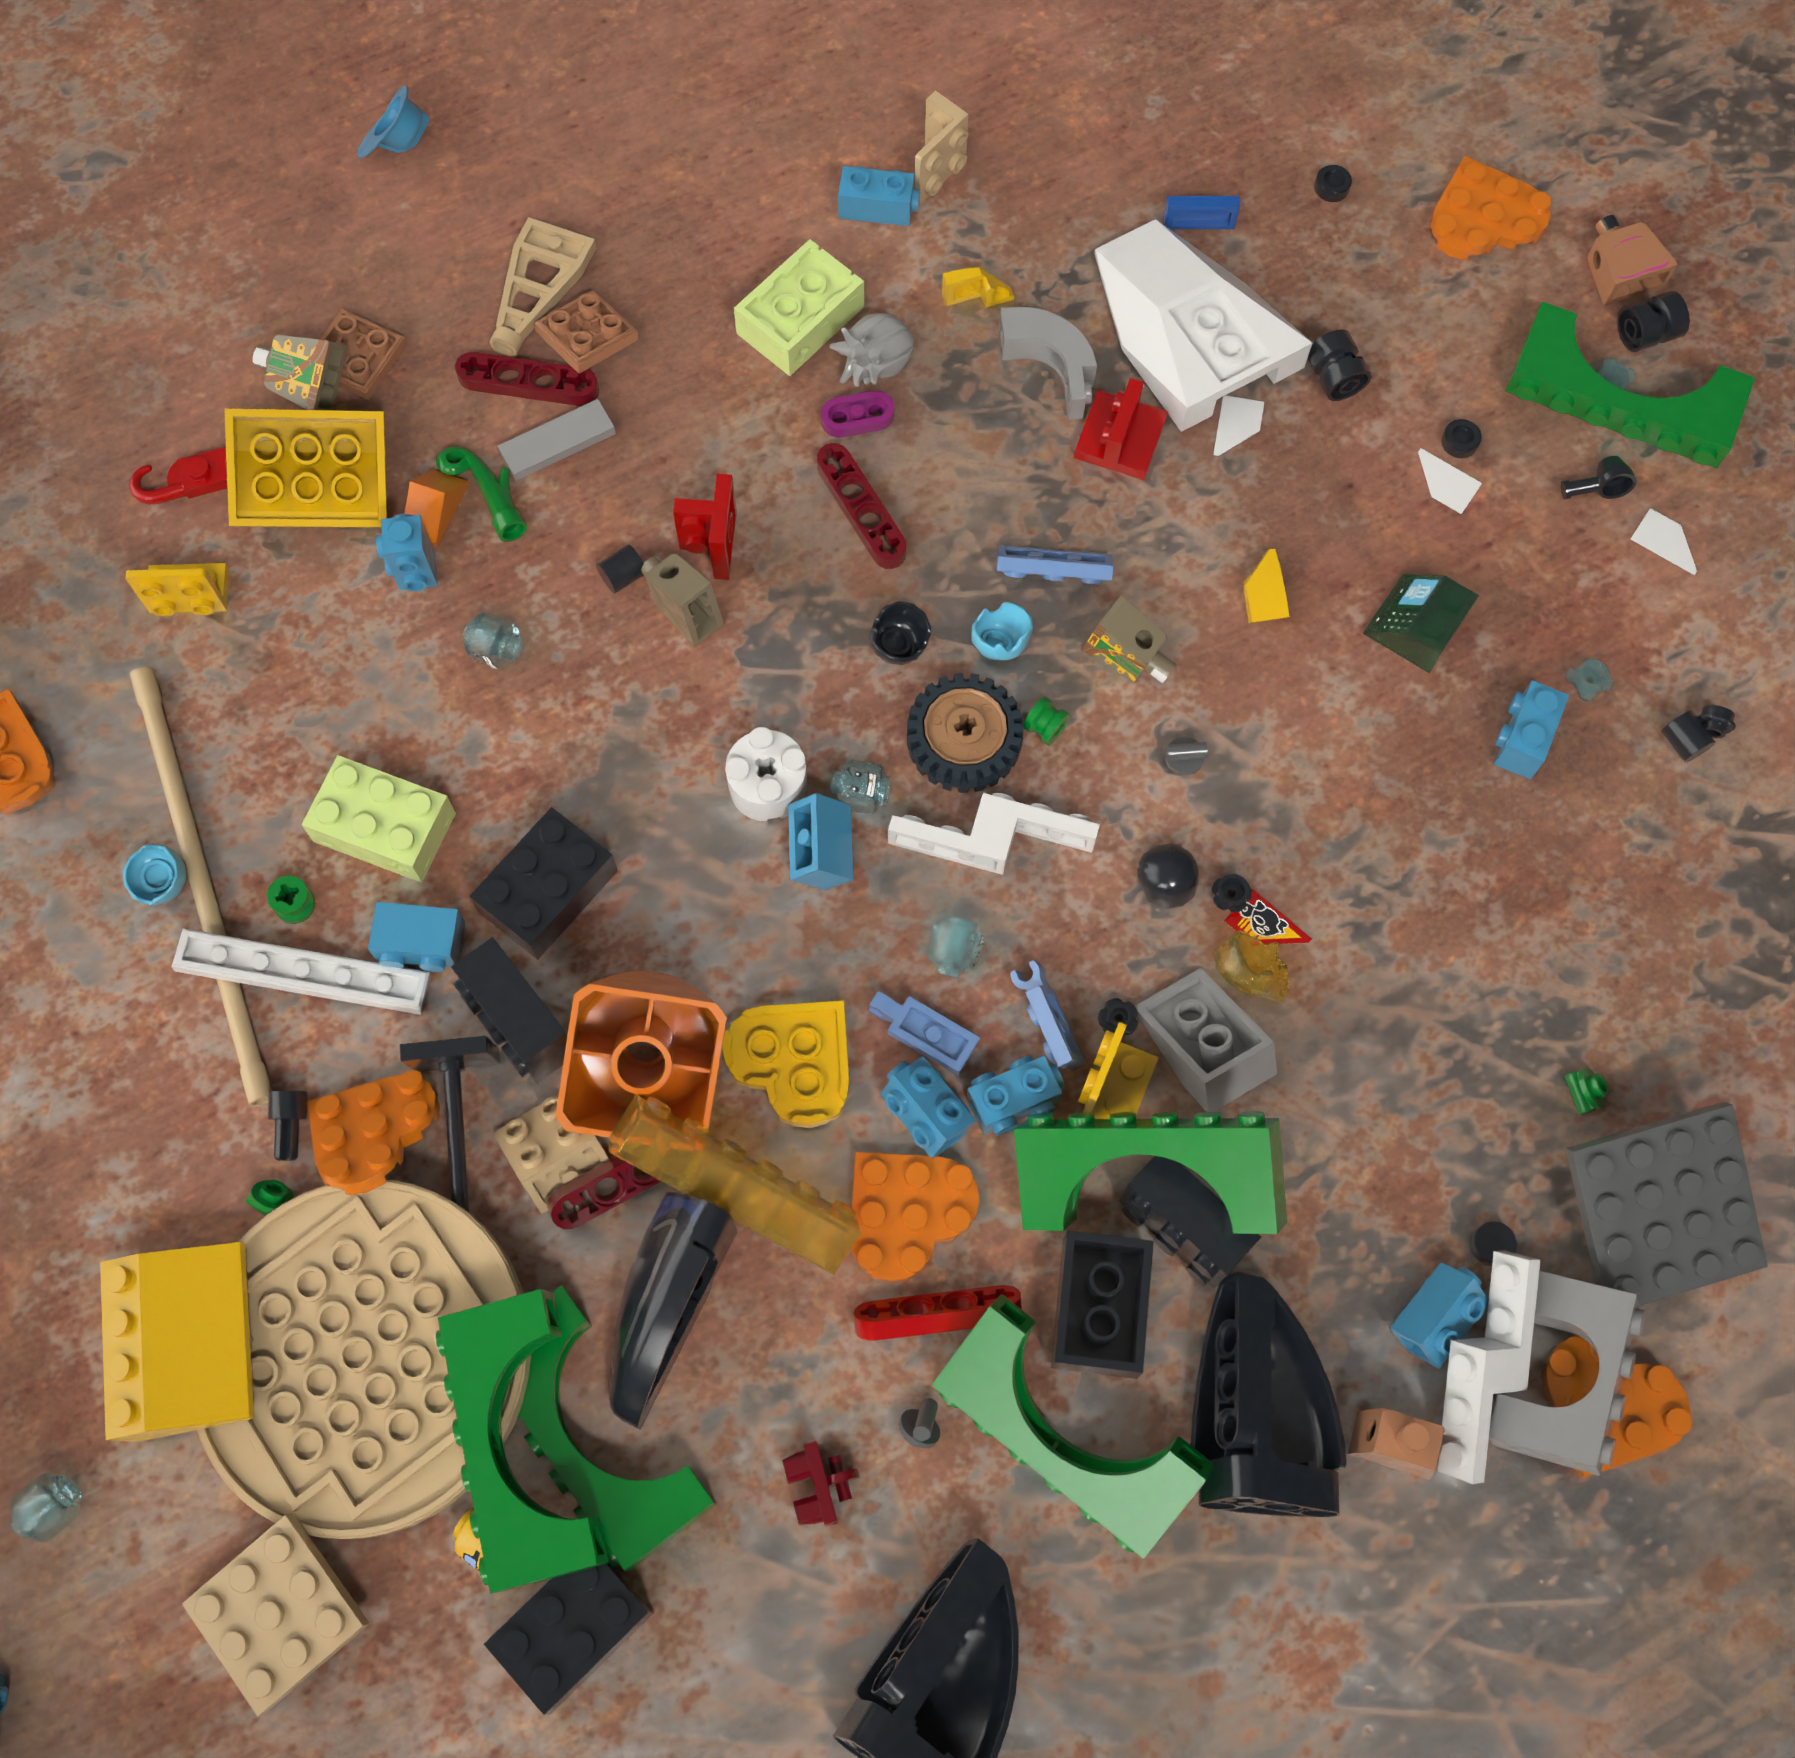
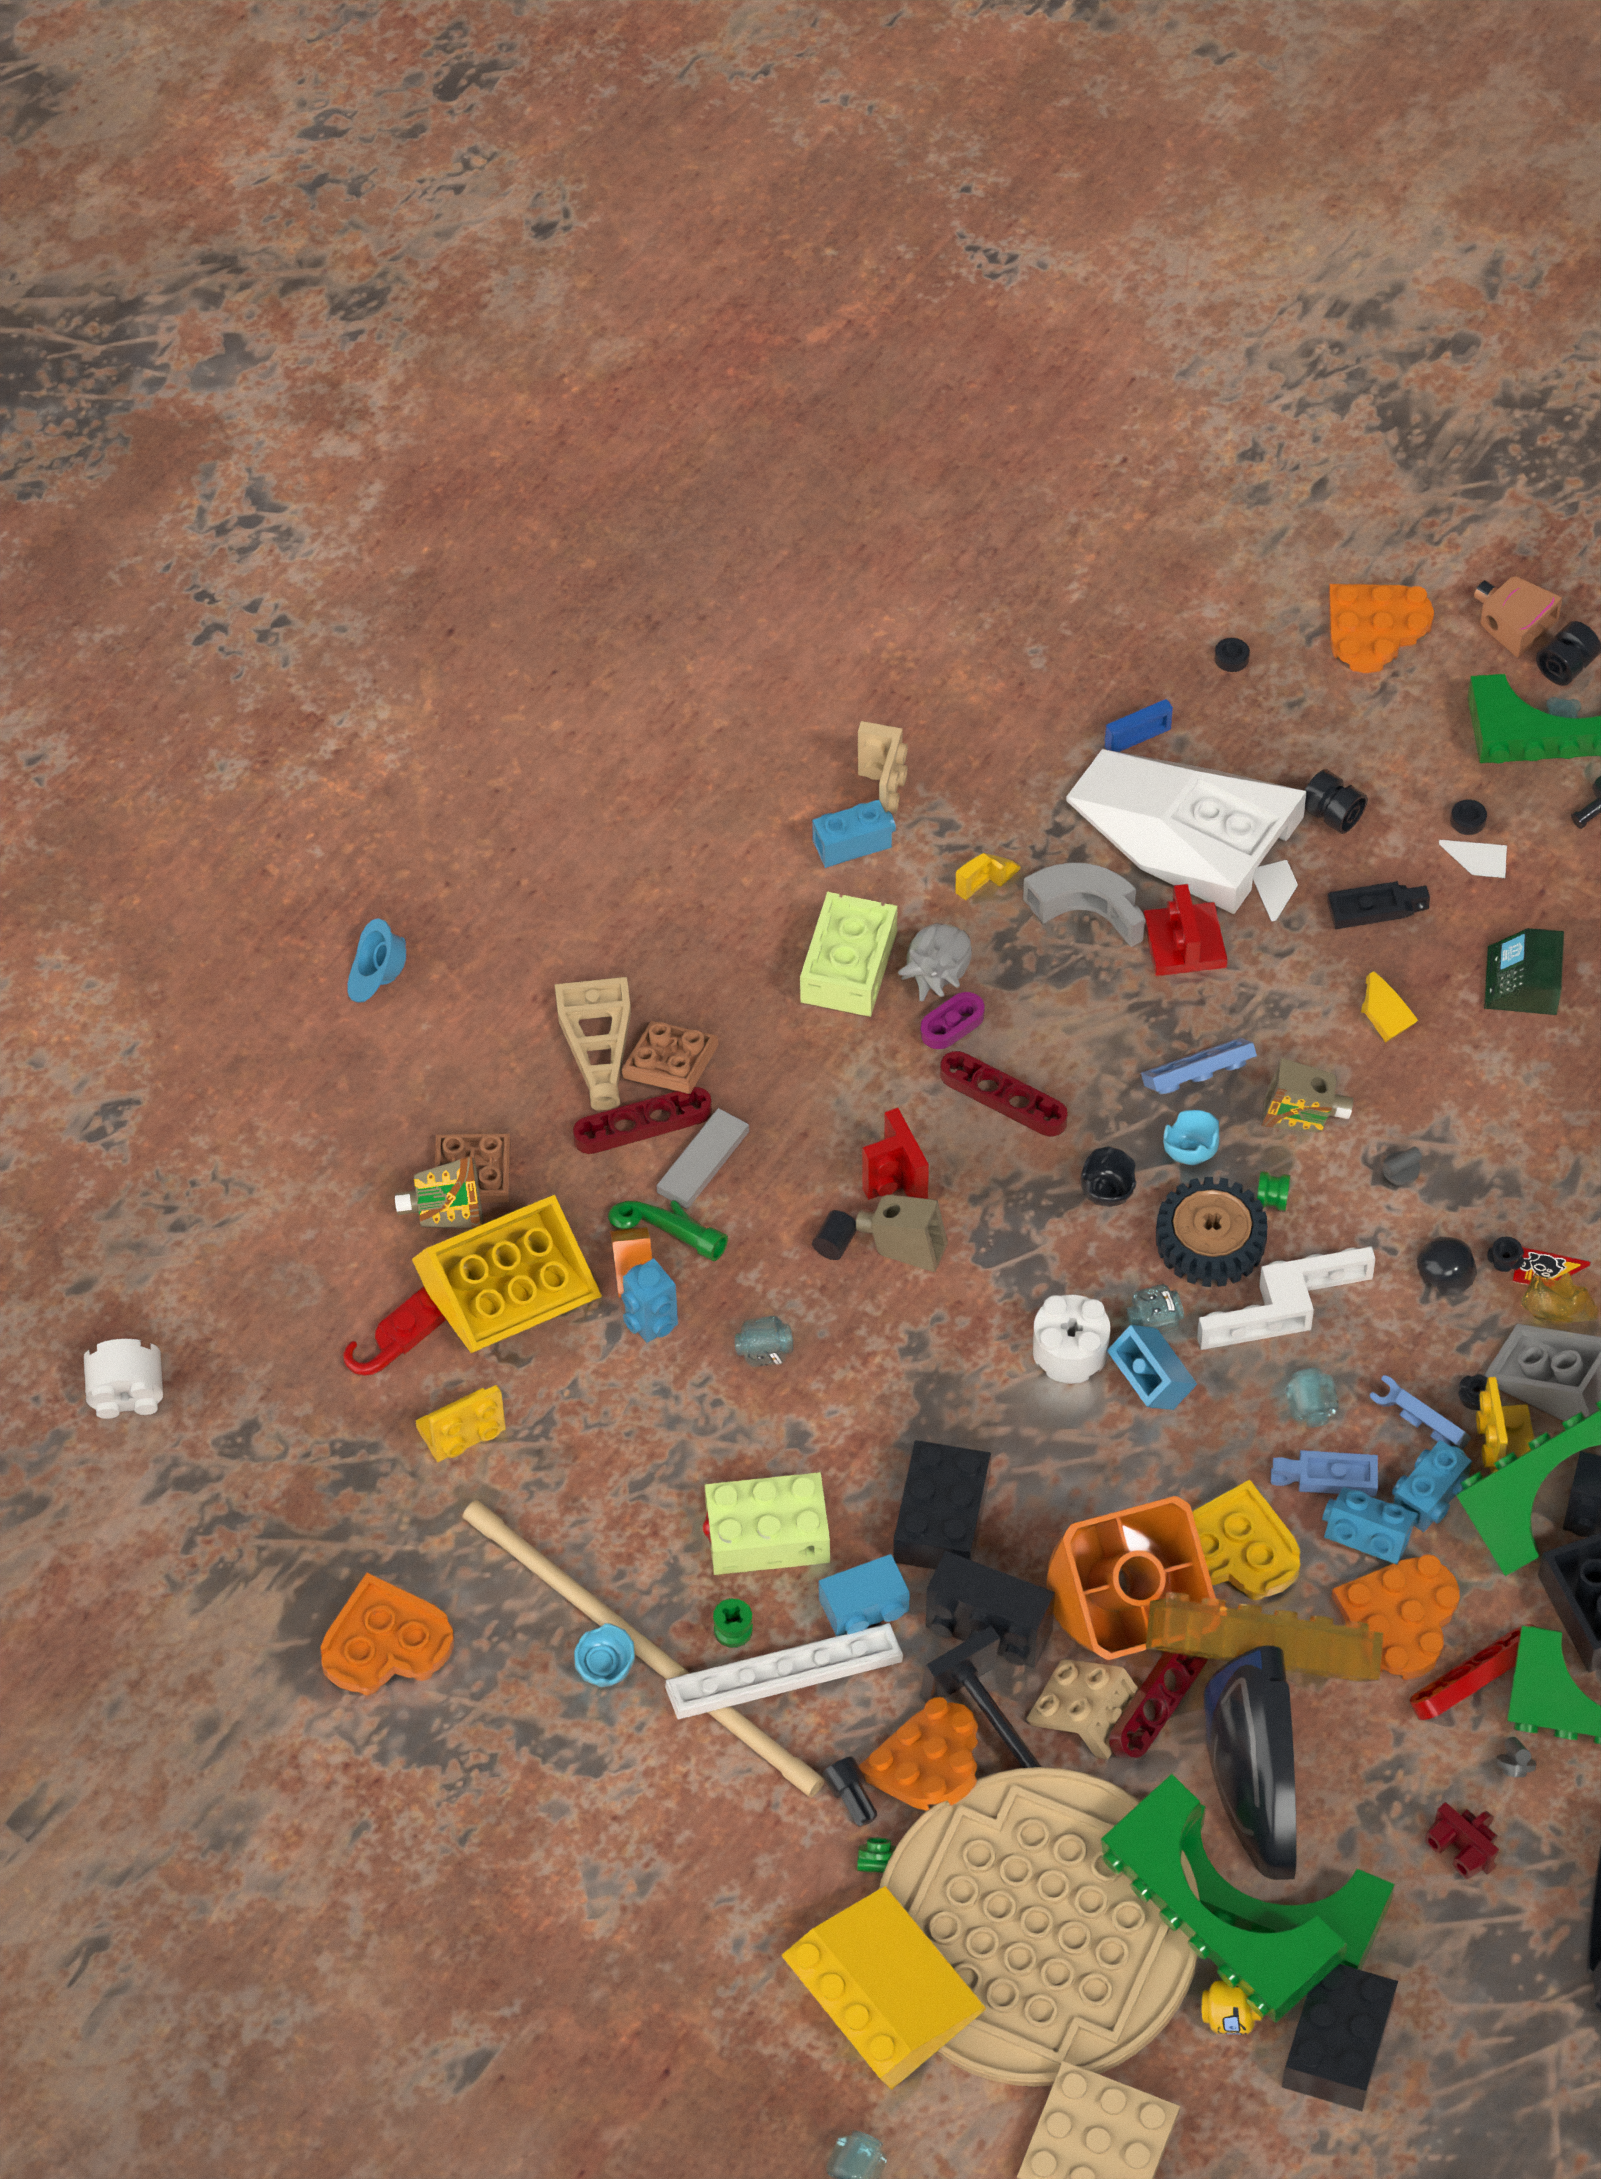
camera: 25 degrees left, 15 degrees down
none -> black hinge [1327,881,1430,930]

